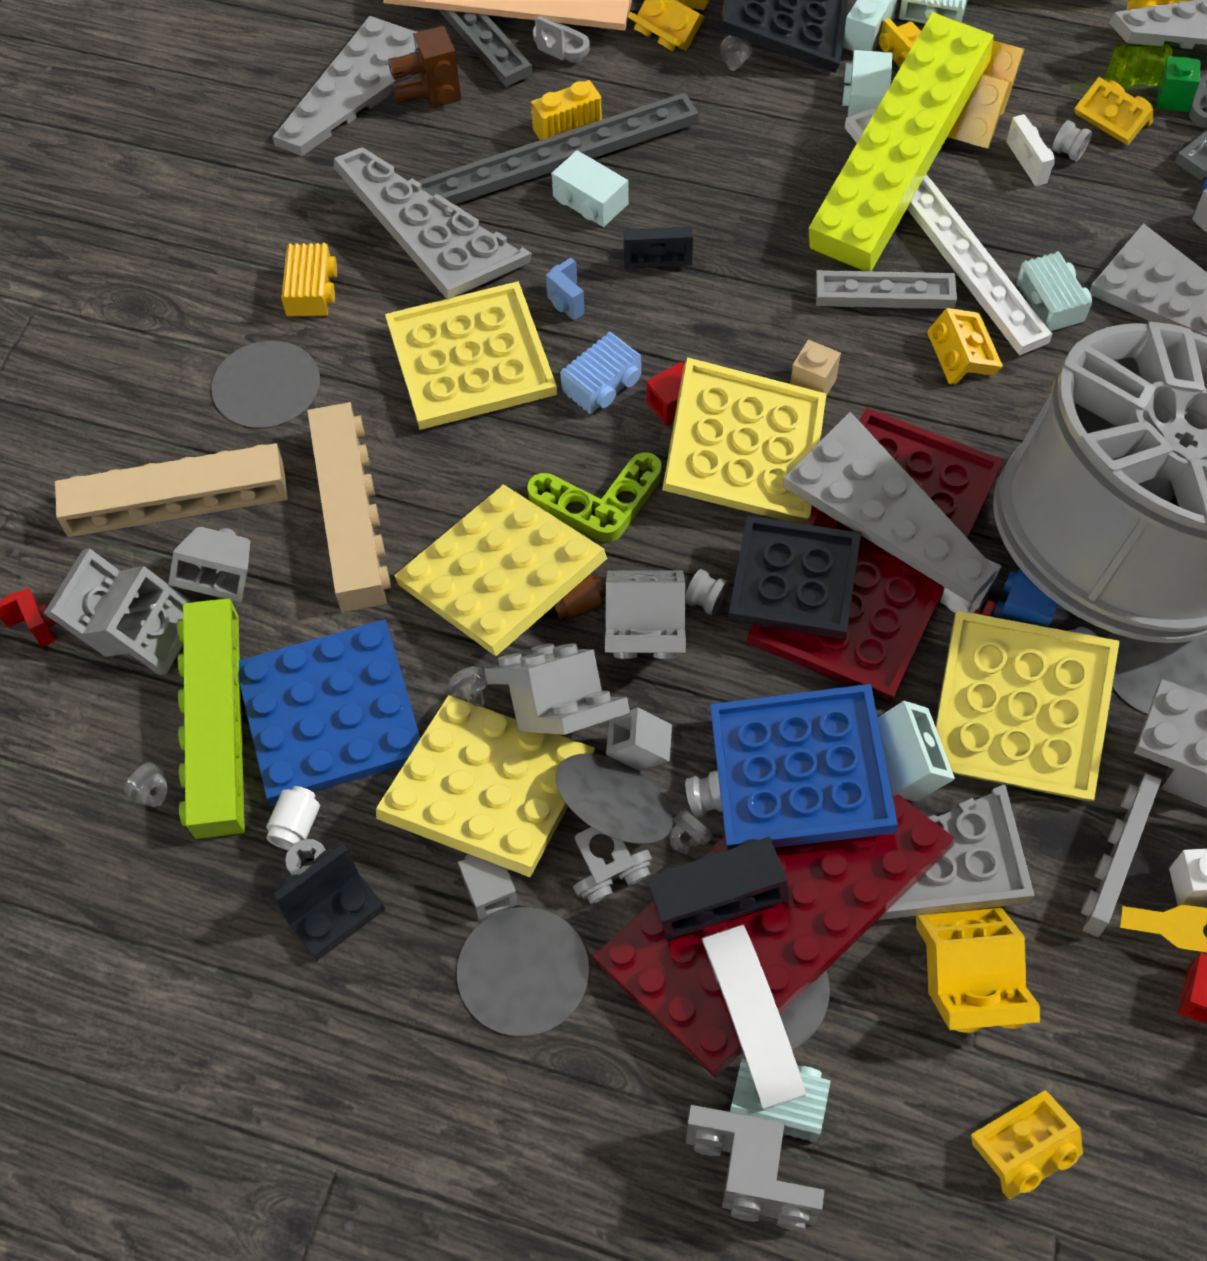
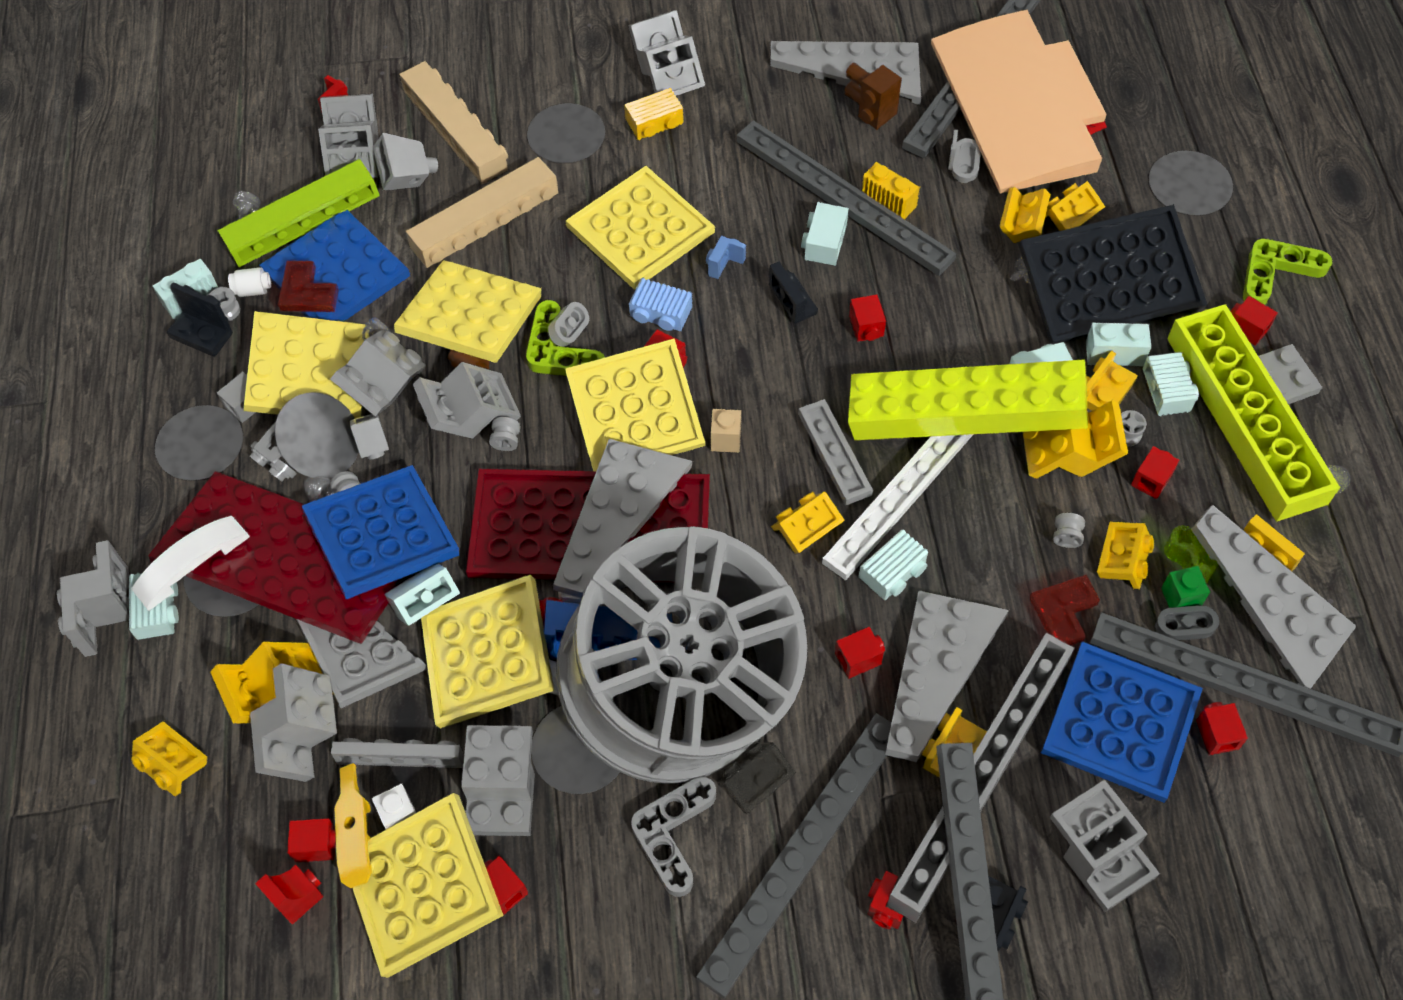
camera: 65 degrees right, 0 degrees up
light grey wing [334,147,532,300] -> none
black brick [647,836,790,941] -> none
black plate [728,515,861,640] -> none
white plate [1006,114,1055,186] -> none
none -> light aqua brick [152,259,218,319]
none -> light grey bracket [250,663,337,782]
none -> clear red plate [278,261,339,312]
none -> light grey plate [548,302,589,347]
none -> light grey bracket [628,10,705,96]
none -> red brick [849,294,886,342]
none -> clear red plate [1030,574,1100,645]
none -> red brick [1131,446,1180,499]

